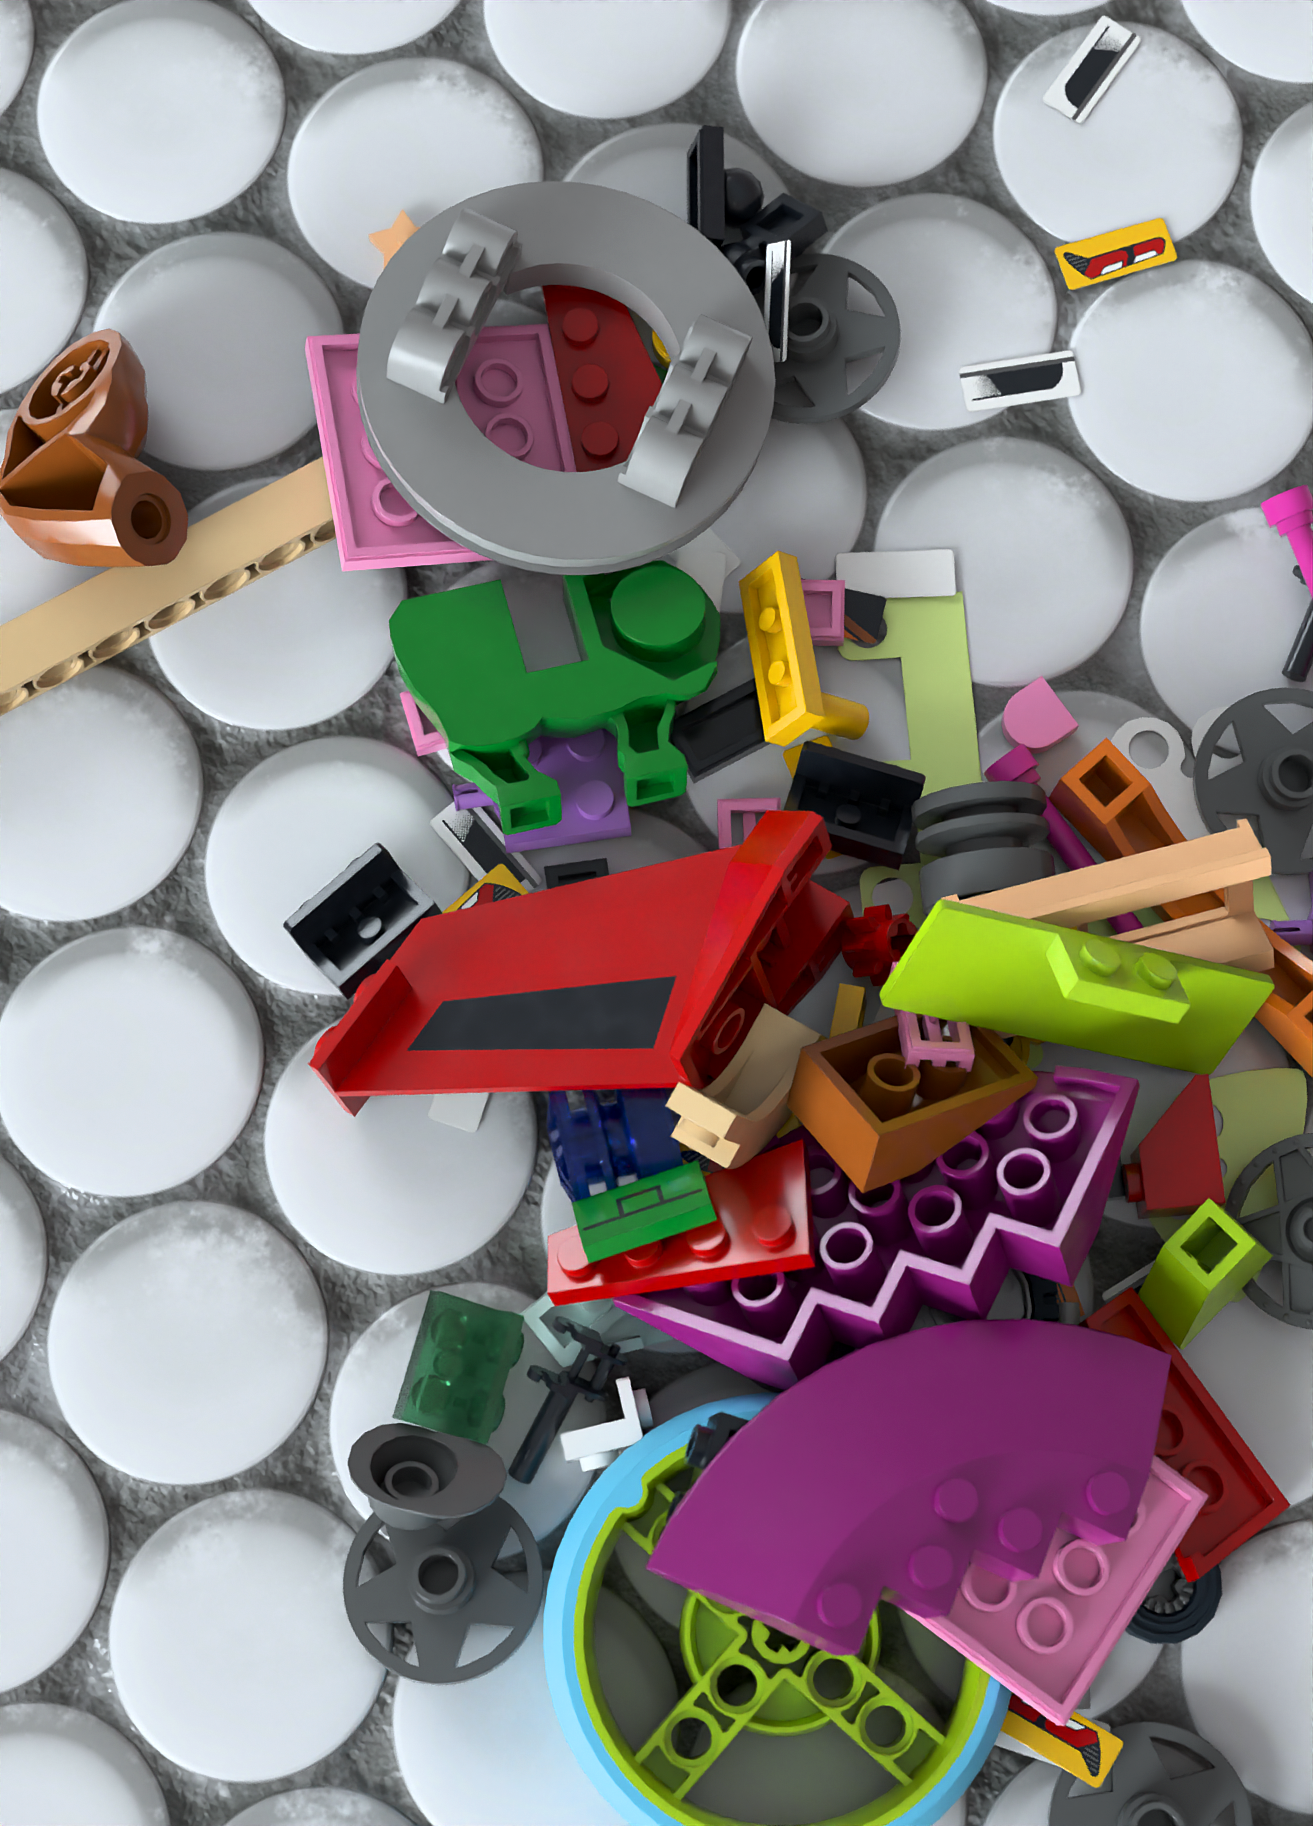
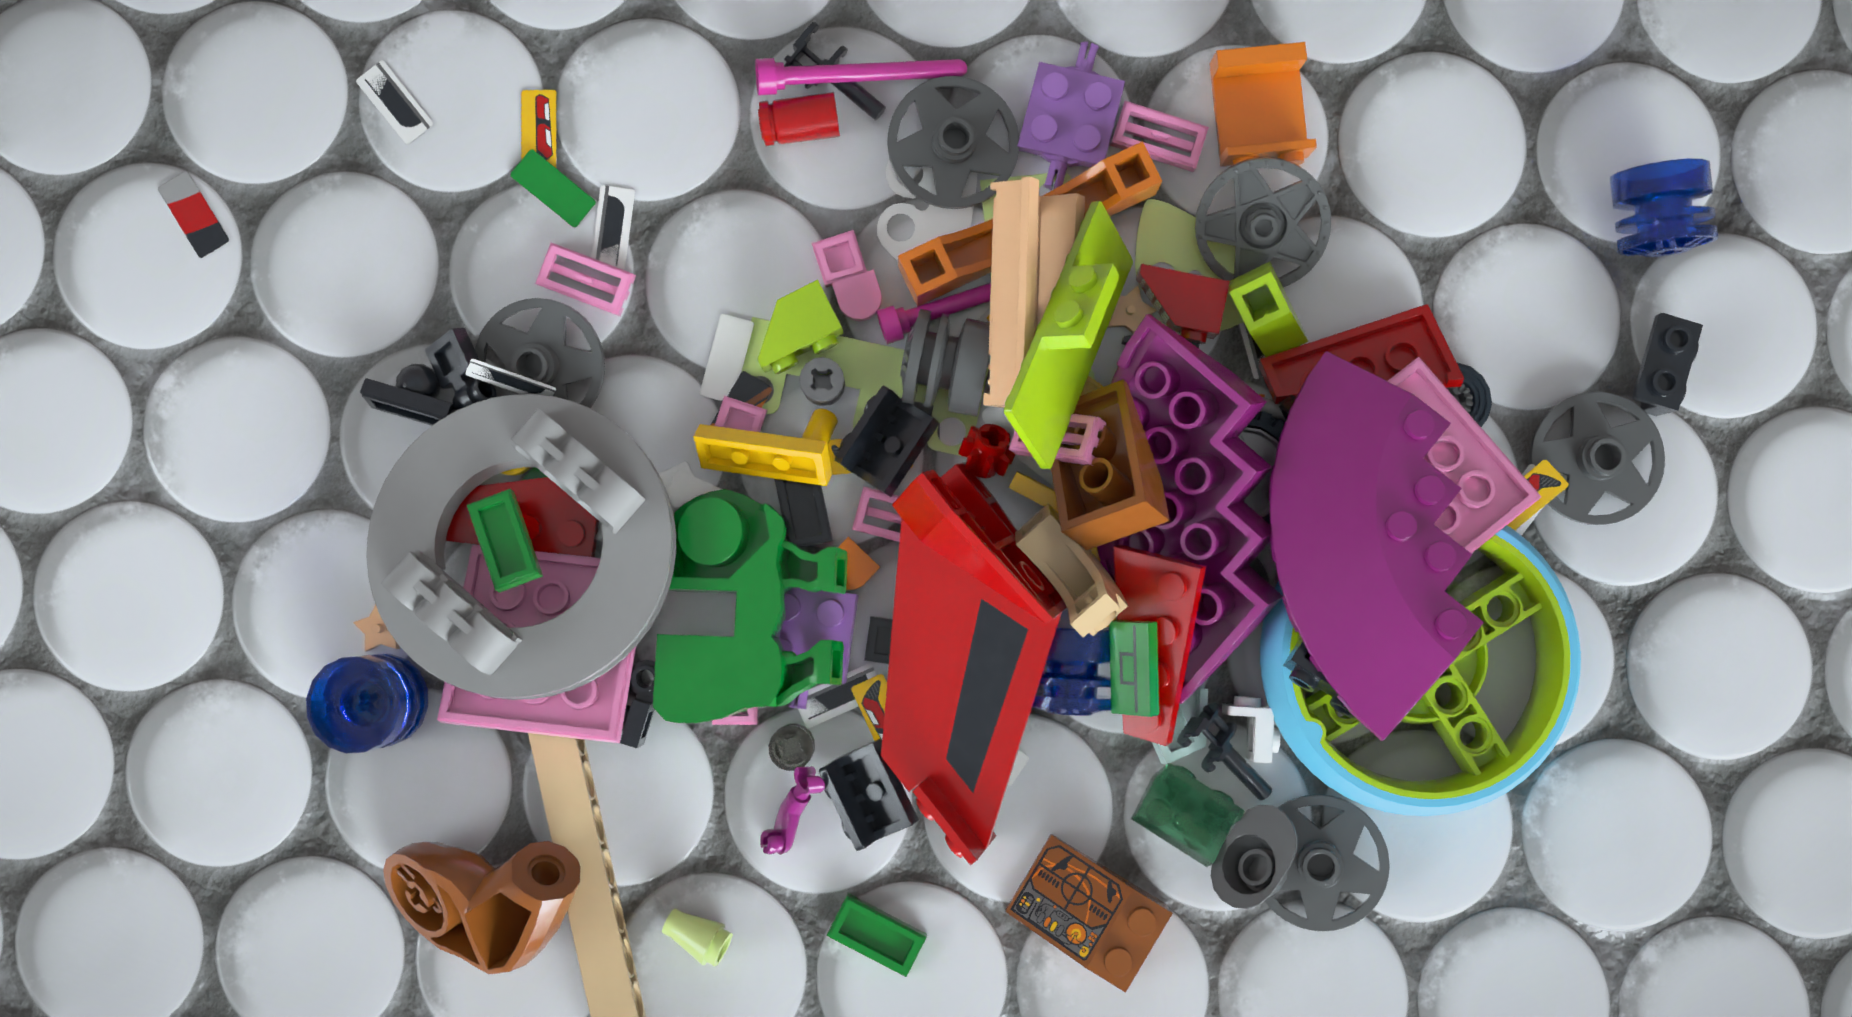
camera: 75 degrees left, 10 degrees up
none -> clear blue wheel [306,653,428,754]
none -> green tile [467,489,543,593]
none -> green sticker [510,149,596,228]
none -> bright pink tile [535,243,636,317]
none -> black plate [620,659,655,748]
none -> yellowish green cone [662,908,733,966]
none -> lime slope [757,279,844,374]
none -> red piece [758,92,840,146]
none -> magenta arm [760,766,825,855]
none -> clear smoke wheel [768,723,815,771]
none -> flat silver wheel [799,357,845,406]
none -> bright pink tile [812,230,867,287]
none -> green tile [827,893,927,977]
none -> orange tile [838,536,881,590]
none -> dark orange slope [1005,834,1173,993]
none -> light nougat piece [1108,285,1157,334]

